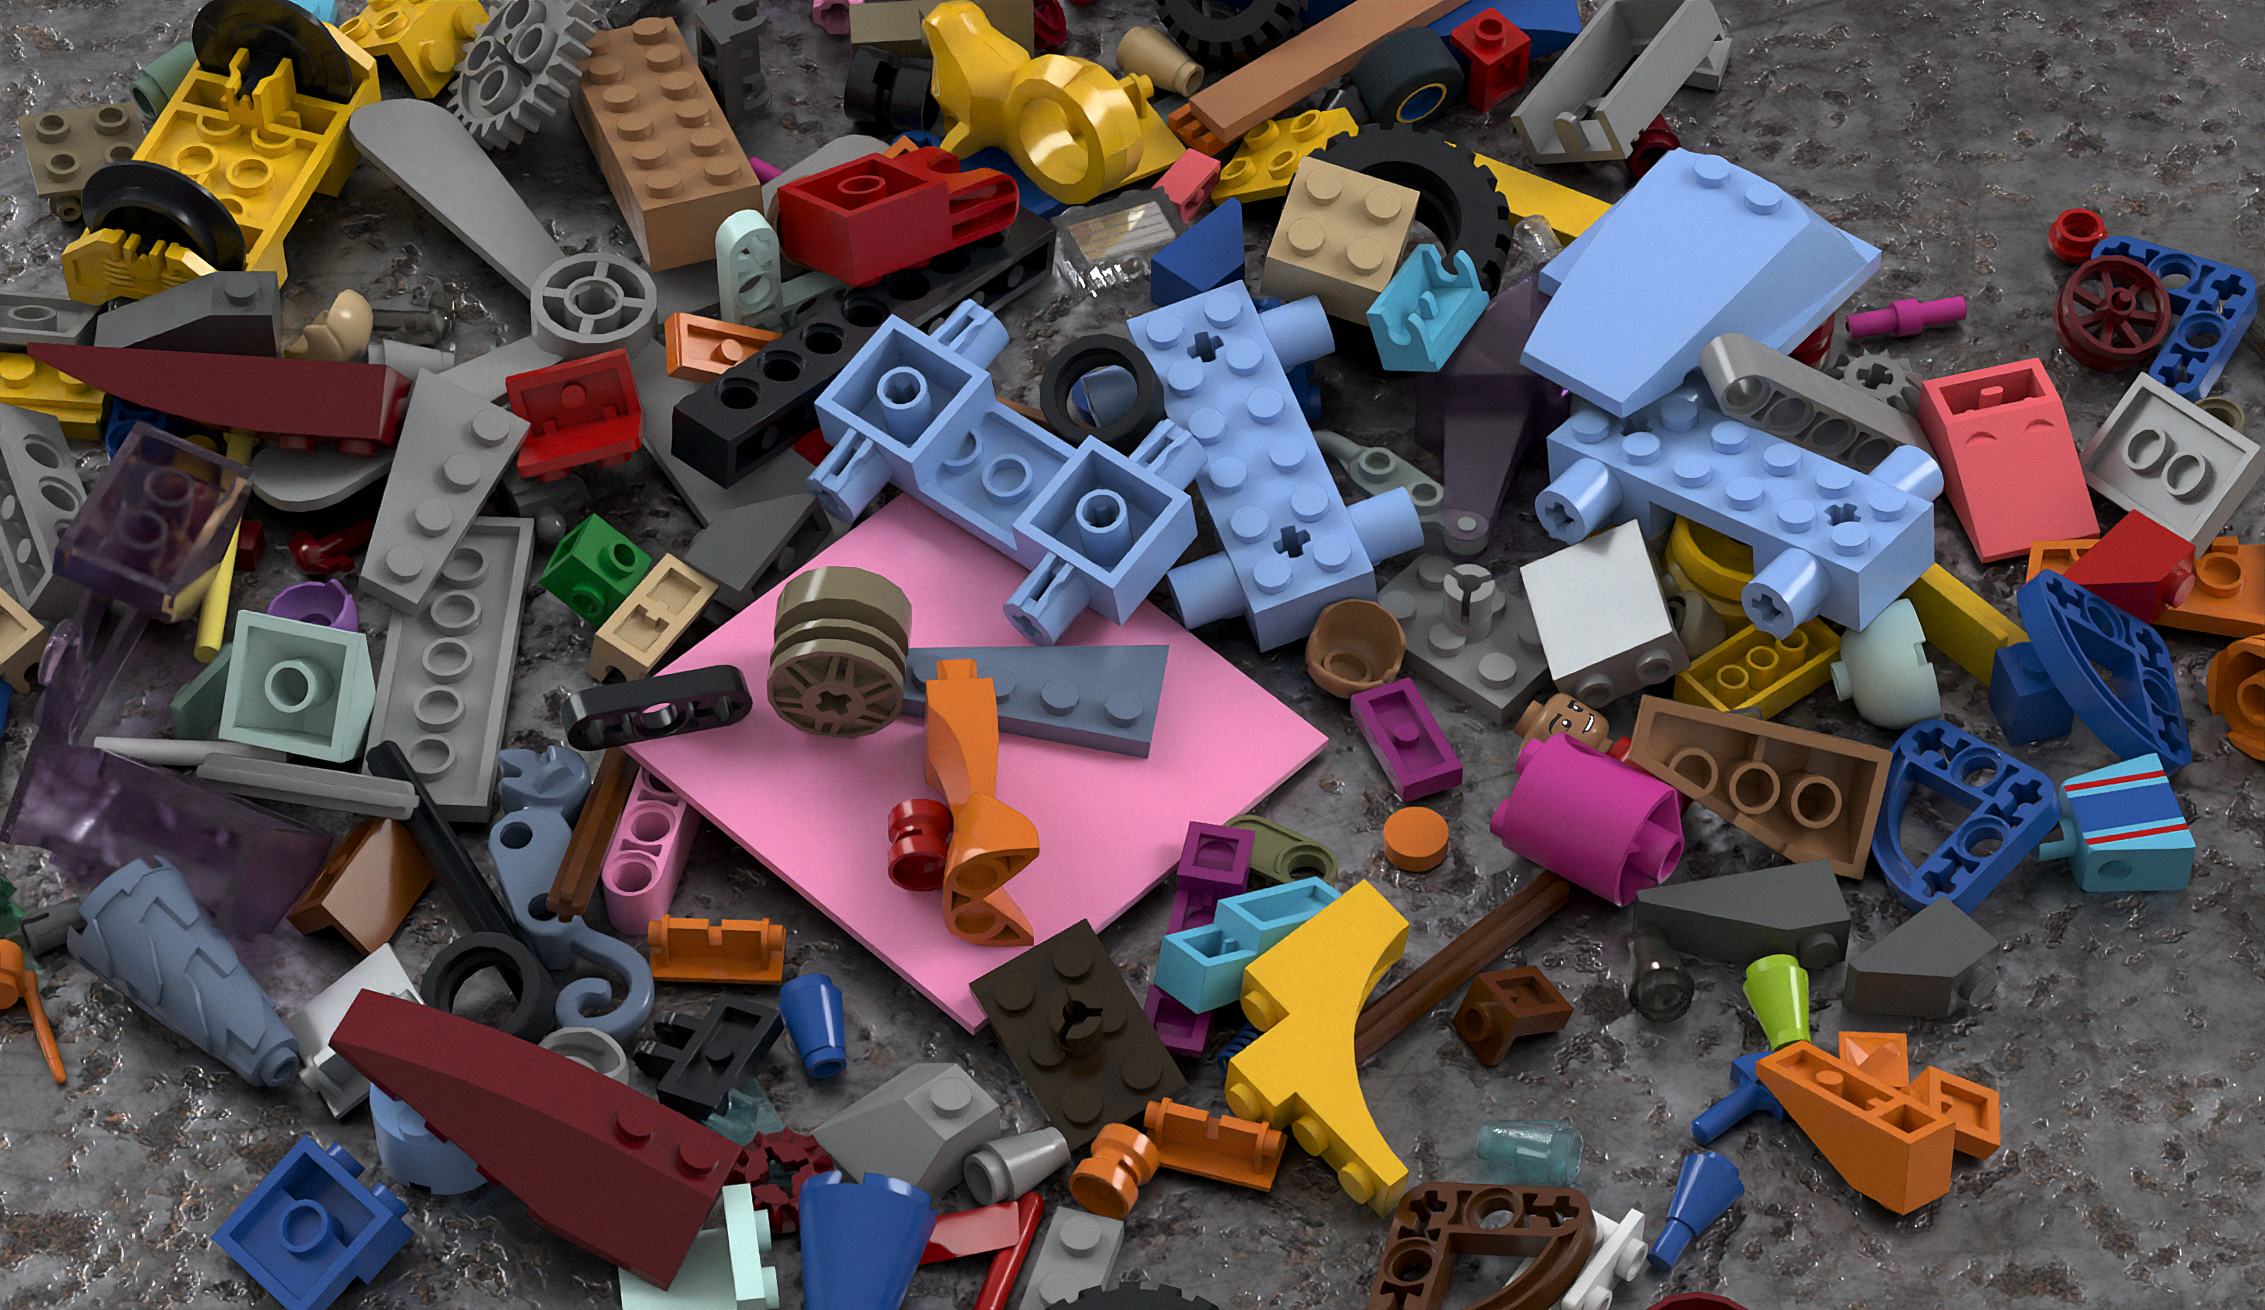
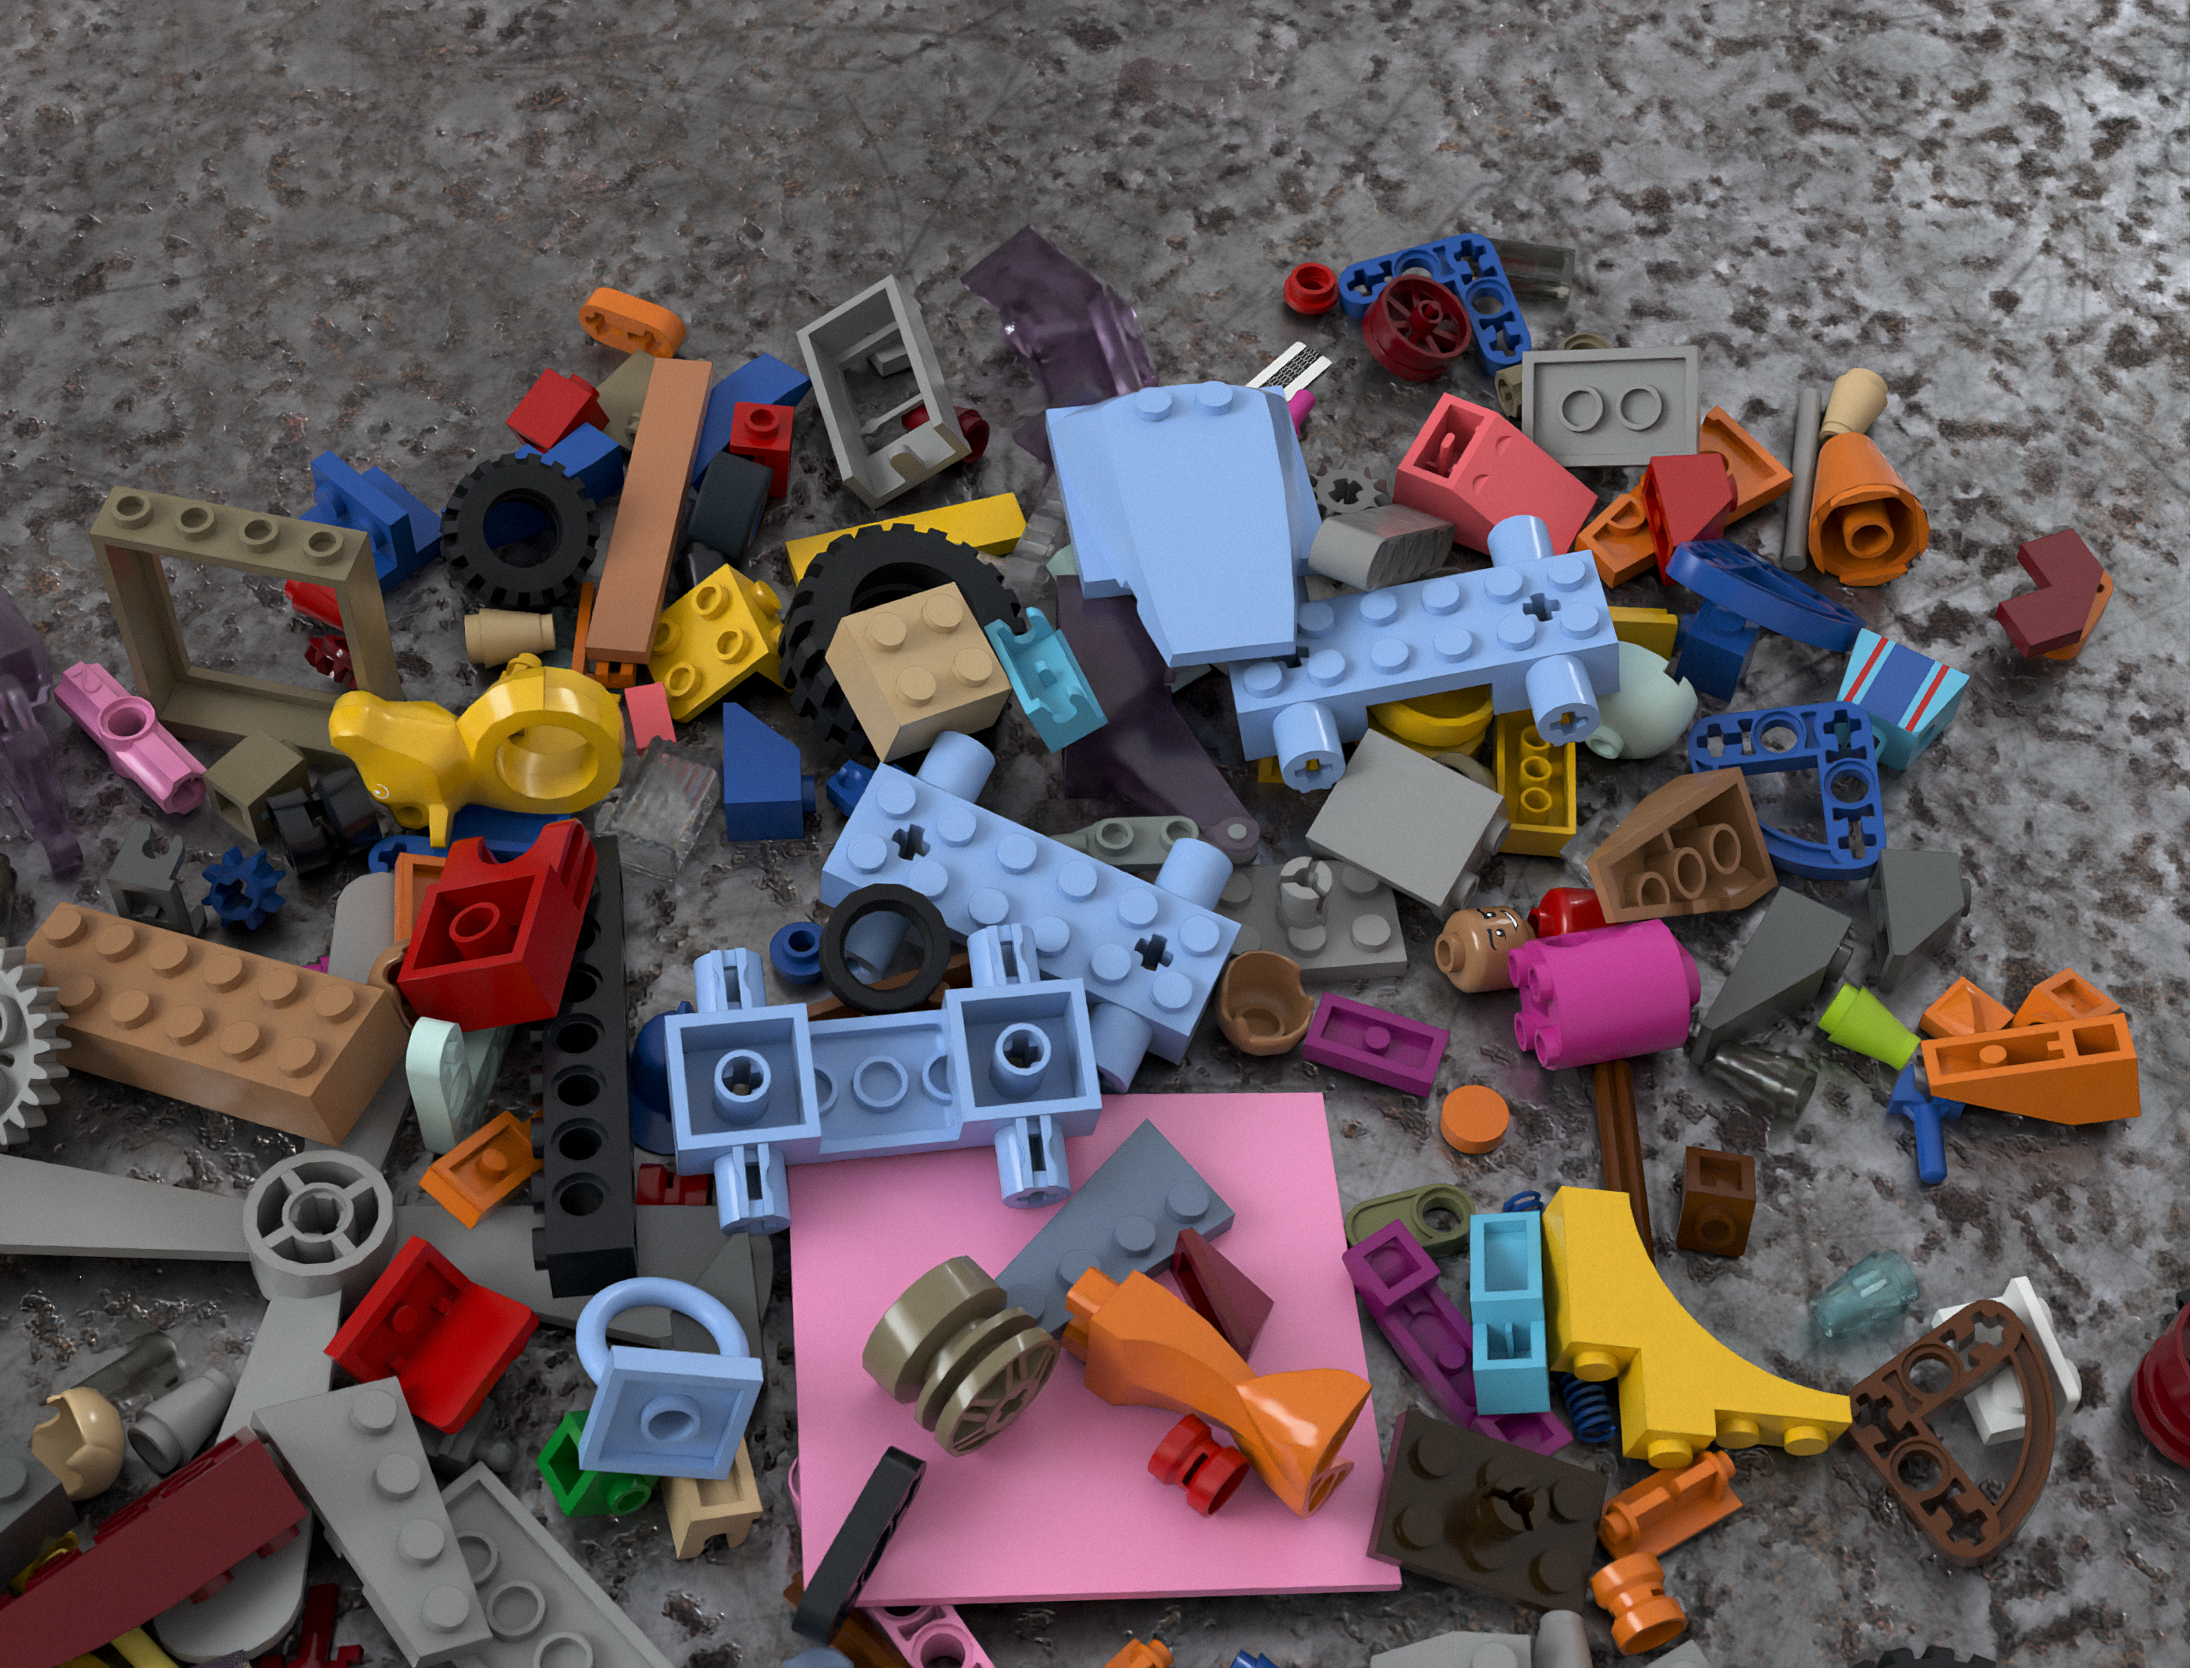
camera: 50 degrees left, 5 degrees up
blue cone [1647,1152,1745,1272] -> none
none -> blue gear [201,846,286,930]
none -> light blue tile [576,1277,763,1480]
none -> clear purple windscreen [960,223,1163,478]
none -> dark red slope [1169,1227,1274,1364]
none -> sticker [1246,342,1332,403]

